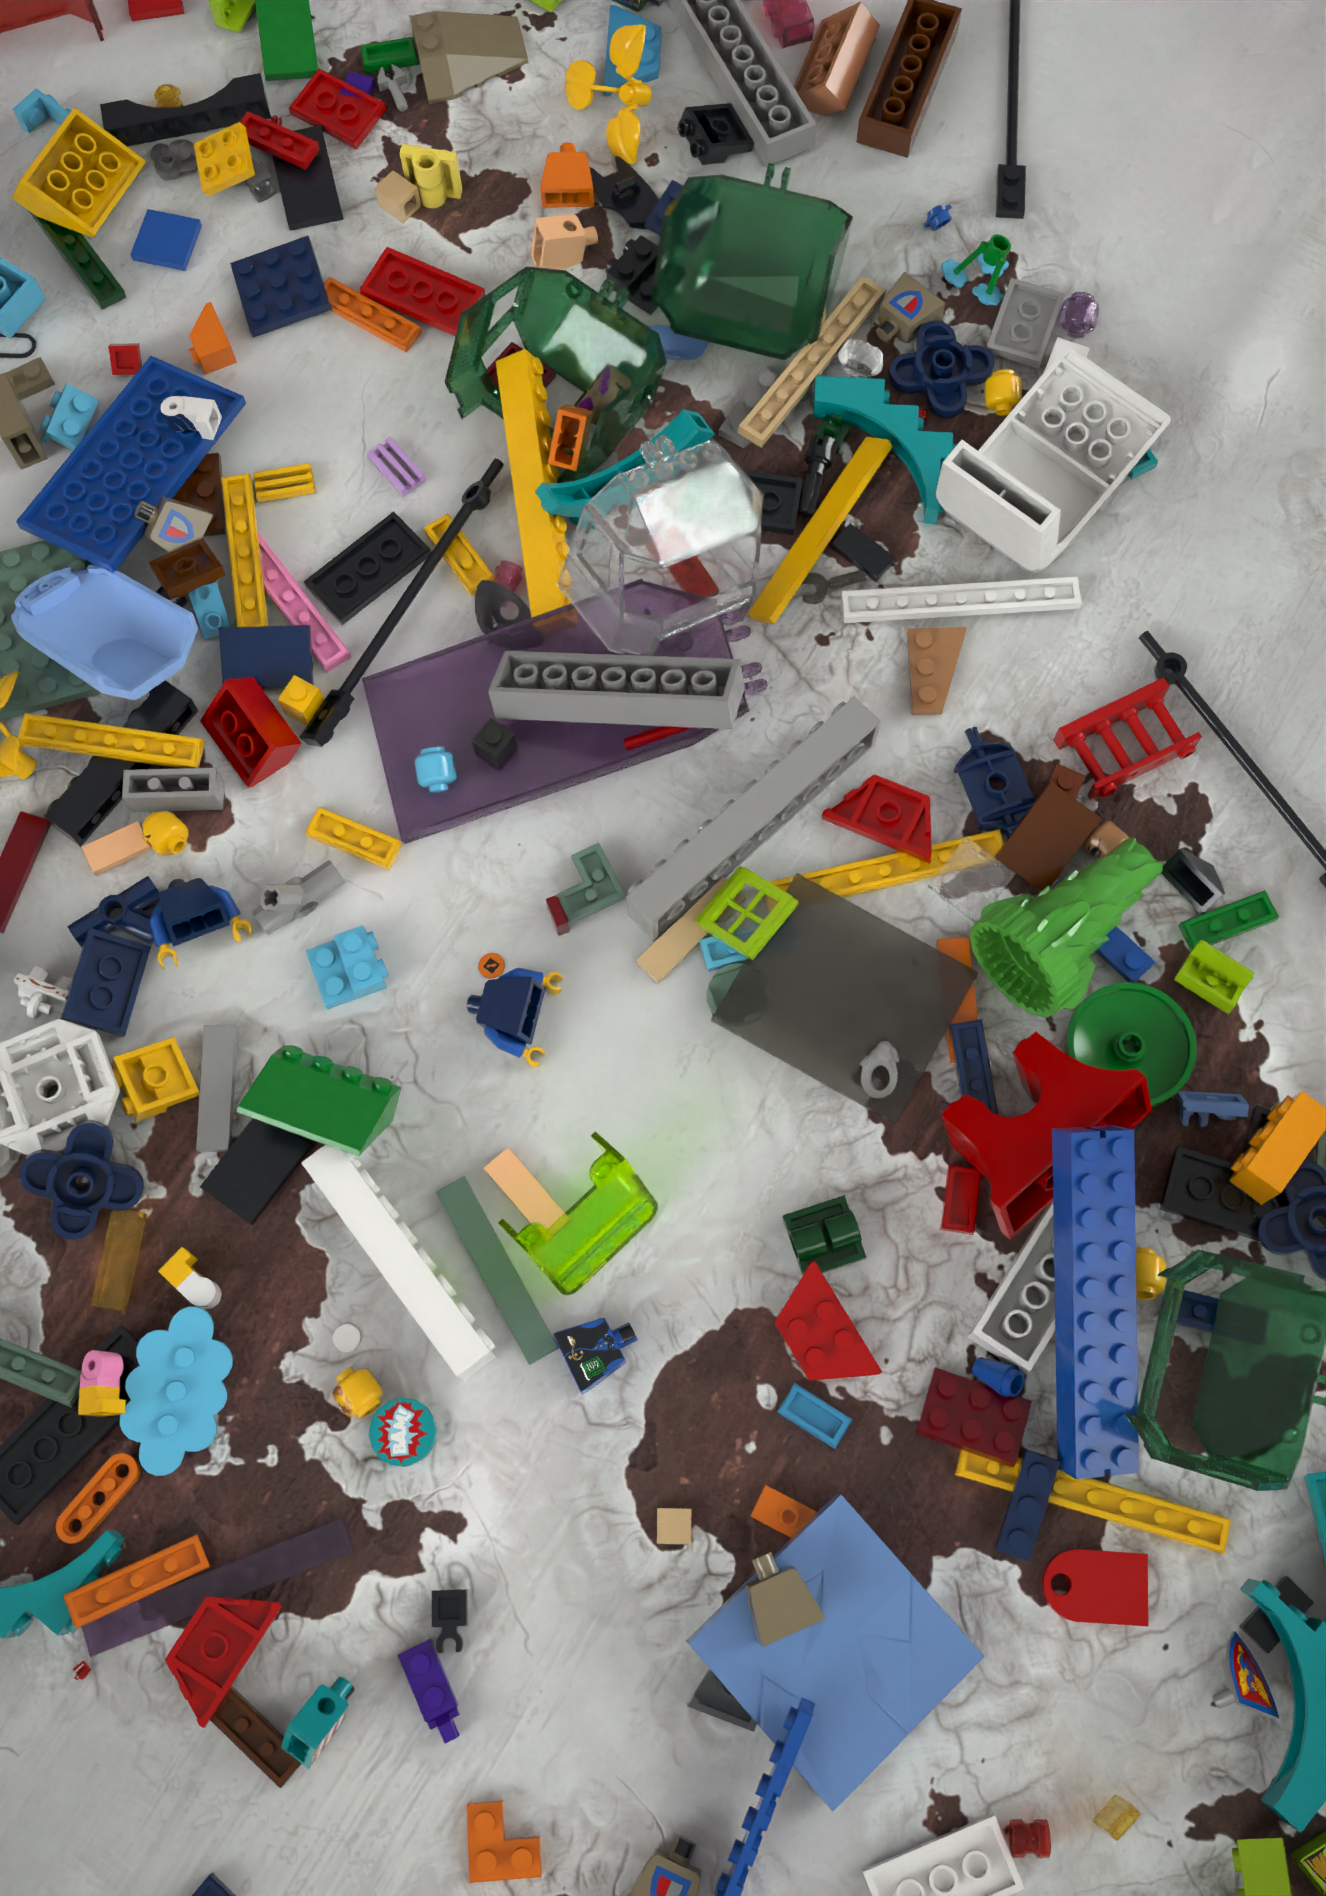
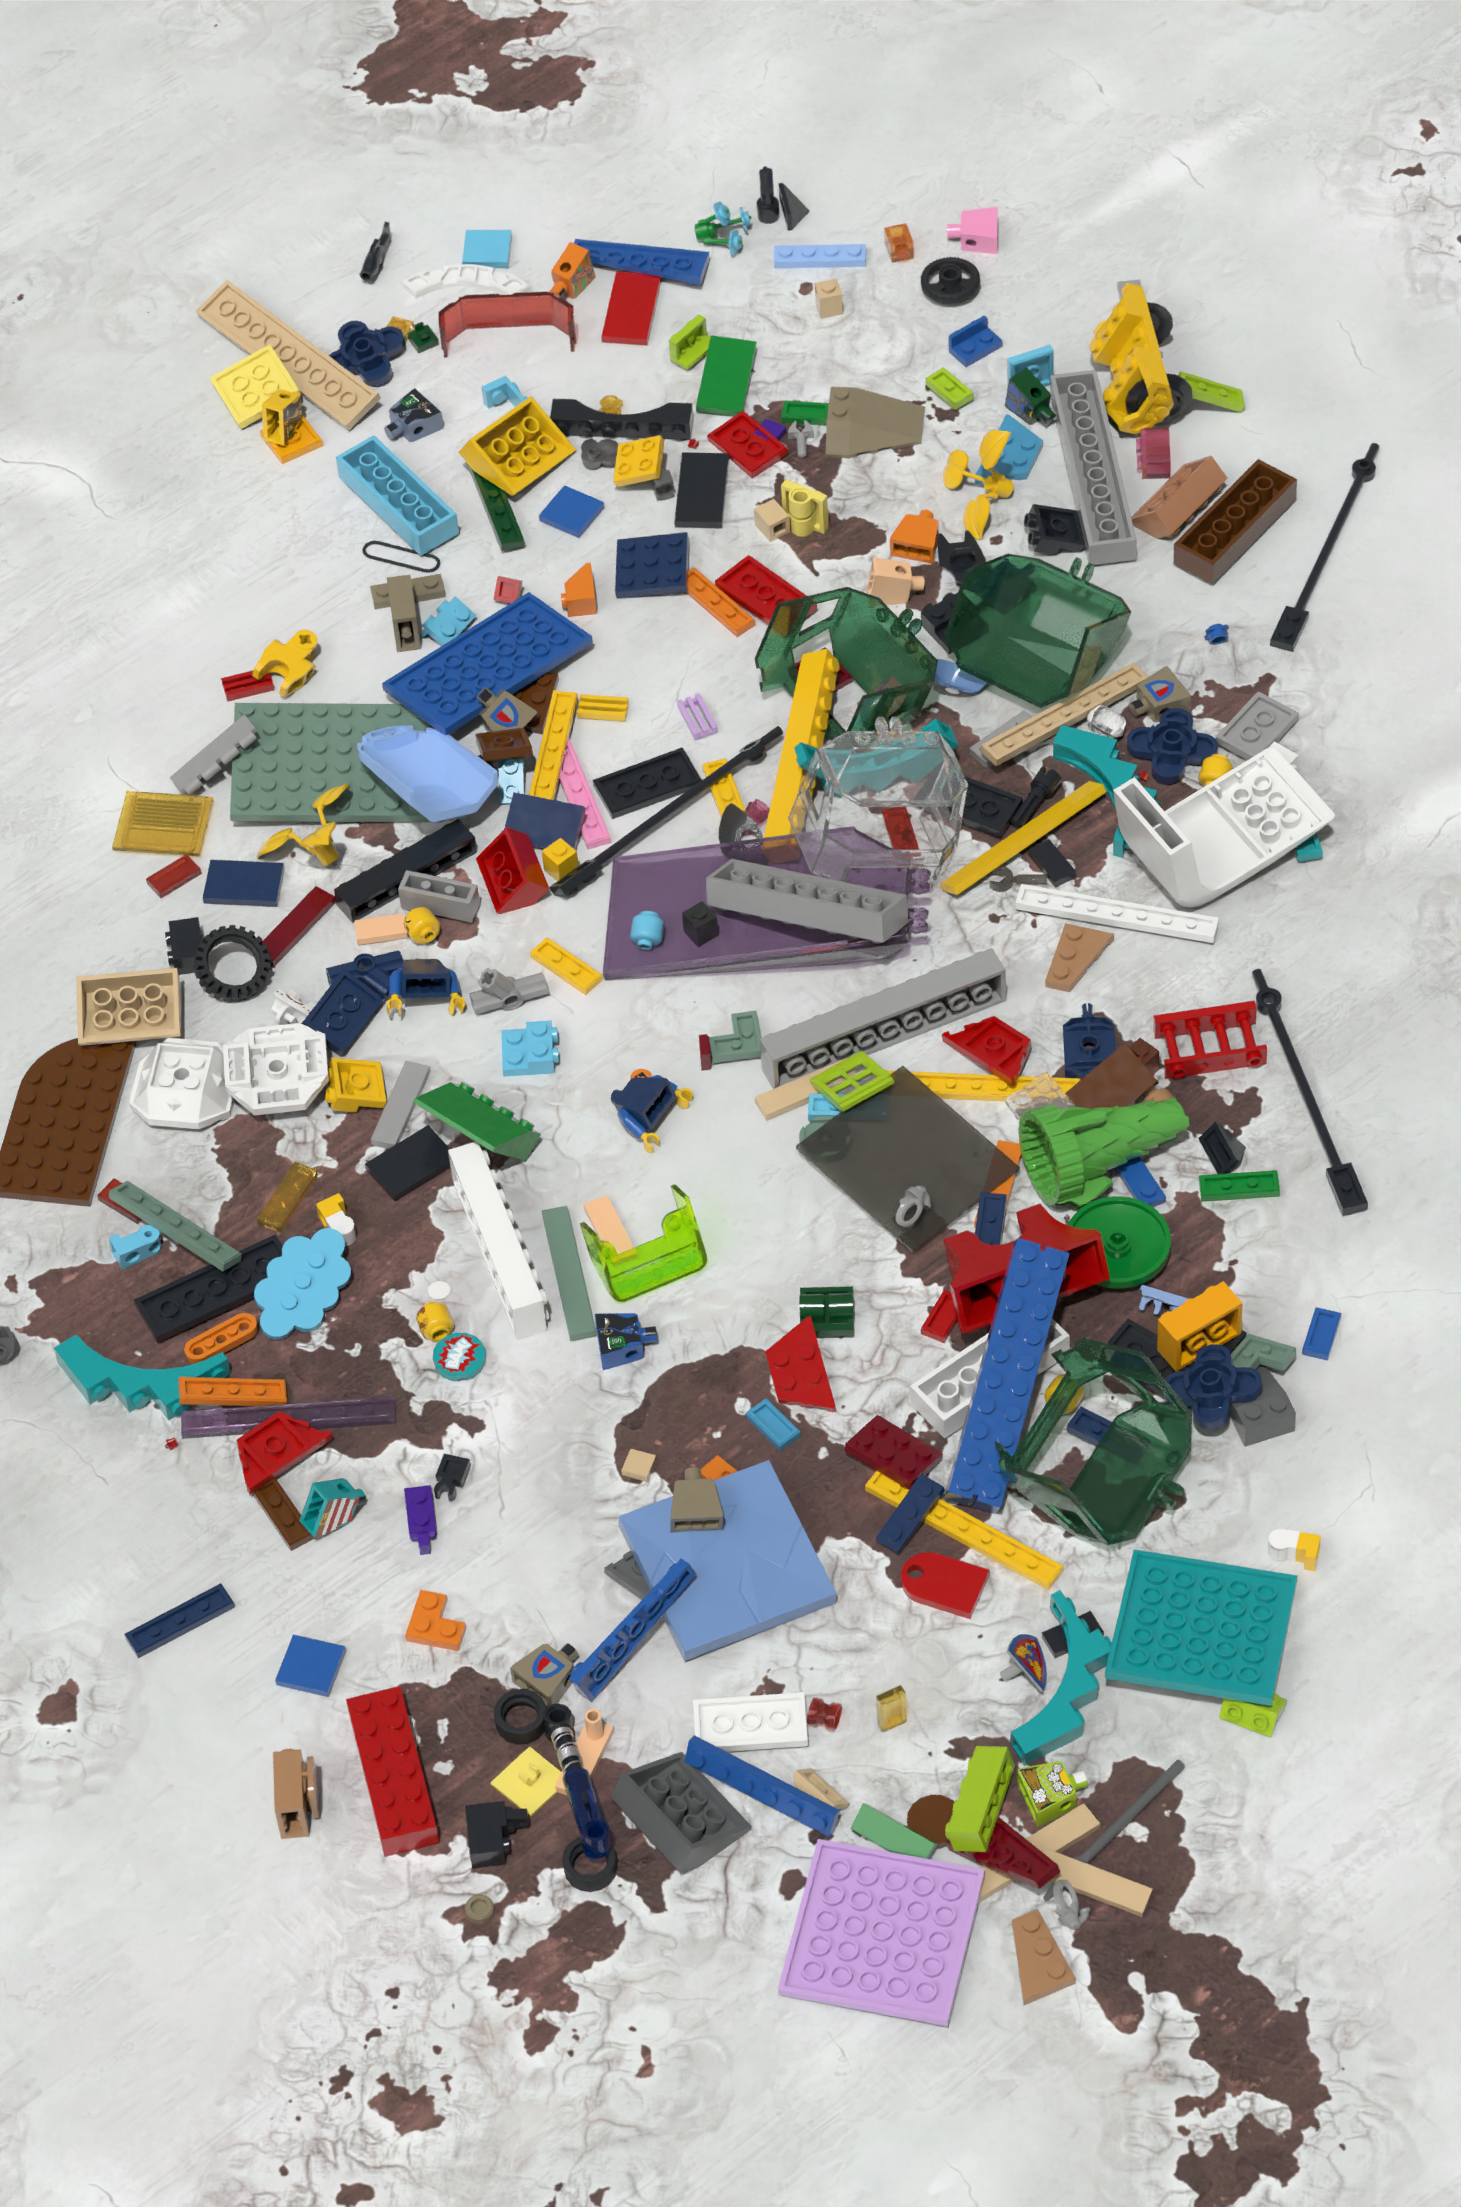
camera: 20 degrees right, 20 degrees down
yellow tile [18,713,205,768] -> none
dark blue plant [19,1120,144,1240] -> none
leg [78,1350,126,1417] -> none
white leg [160,396,222,440] -> none
red plate [240,111,320,170] -> none
orange torso [548,404,594,471] -> none
dark green tile [815,413,852,453] -> none
plant [941,234,1011,305] -> none
blue cone [972,1357,1025,1397] -> none
clear purple head [1060,292,1099,338] -> none
lime bracket [1174,940,1255,1015] -> none

